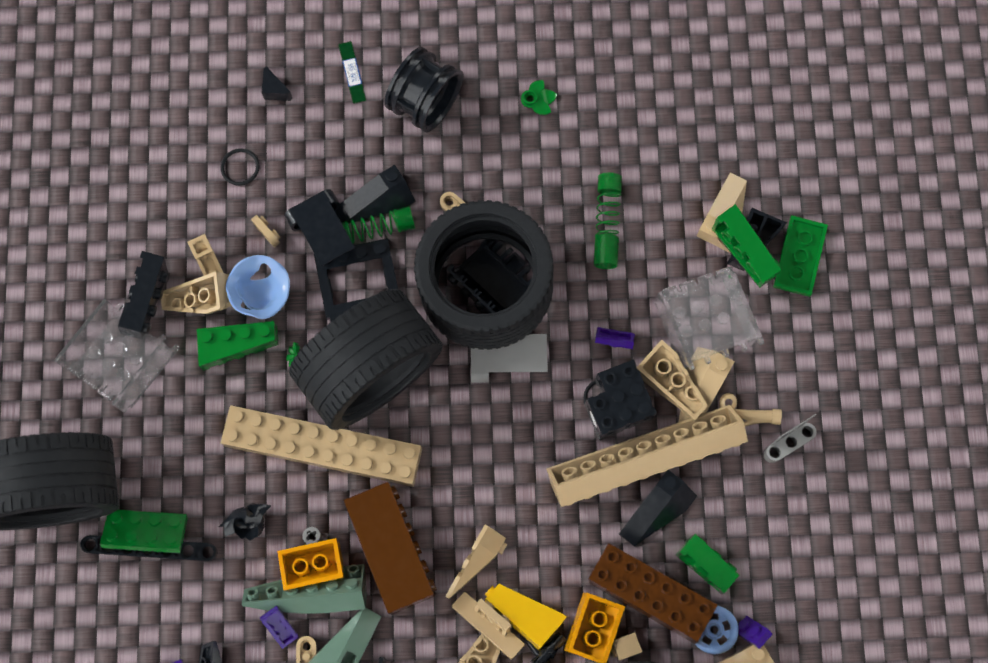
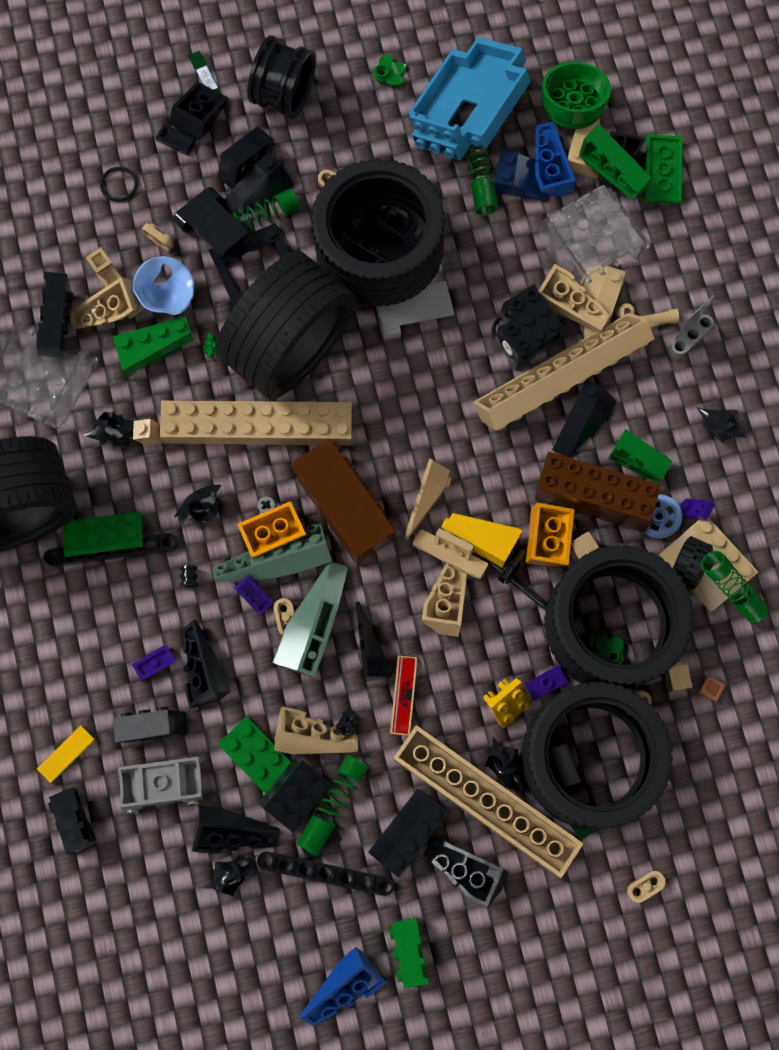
camera: 20 degrees left, 0 degrees up
black slope [261,66,293,101] -> none
dark purple plate [595,327,635,349] -> none
none -> black hair [84,411,136,446]
none -> tan brick [133,419,162,445]
none -> black tile [156,124,196,156]
none -> black slope [169,81,229,140]
none -> black bush [179,565,199,587]
none -> black wedge [217,126,274,189]
none -> dark azure panel [408,37,531,160]
none -> dark blue slope [494,150,548,201]
none -> blue wedge [535,121,576,197]
none -> green wheel [541,62,611,129]
none -> black hair [696,407,746,443]

